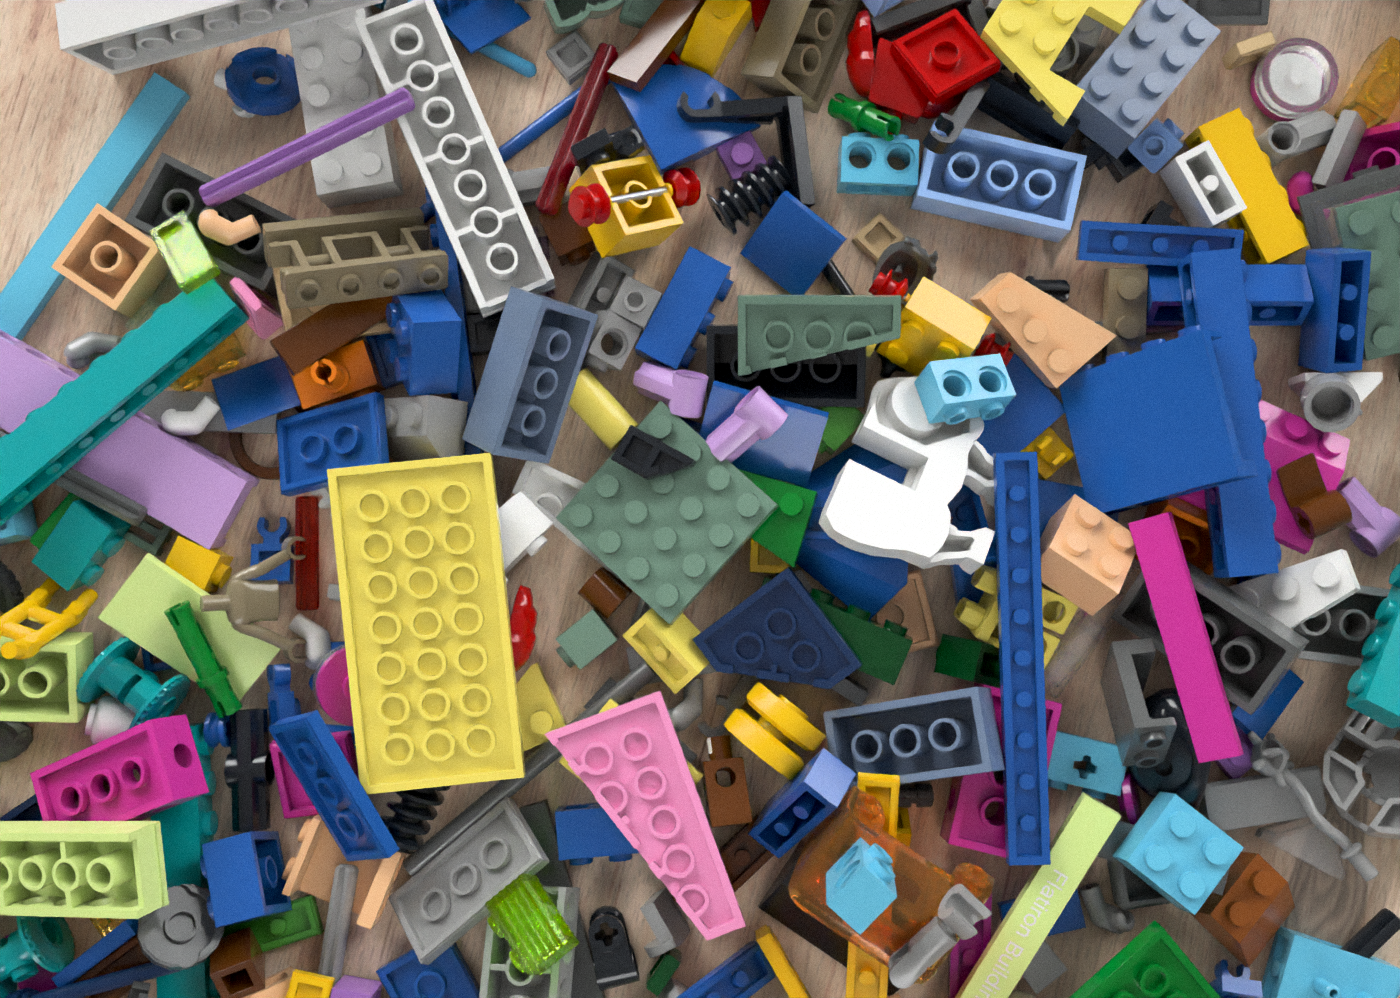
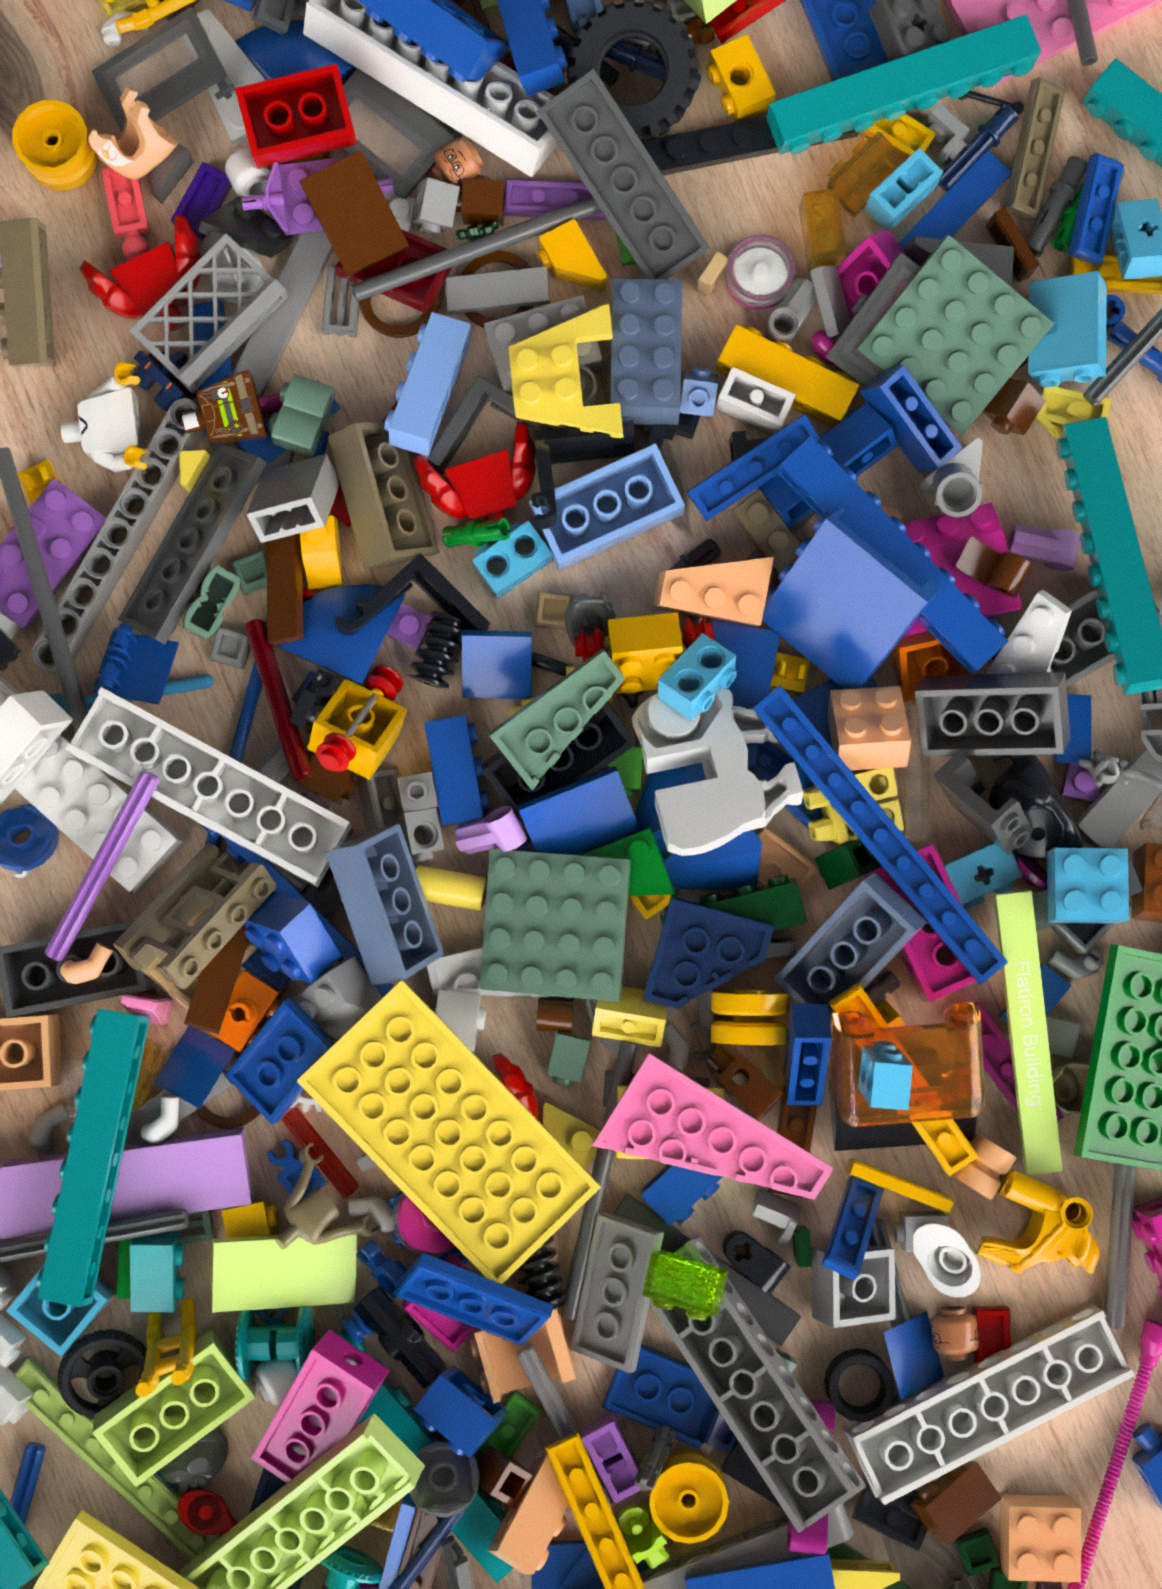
camera: 35 degrees left, 0 degrees up
clear neon green tile [149,210,221,294] -> none
green pin [164,600,243,718] -> none
black tile [611,425,696,480] -> none
lavender piece [706,386,788,463] -> none
light grey piece [888,884,993,989] -> none
red tile [890,8,1001,106] -> none
dark pink tile [1128,512,1244,763] -> none

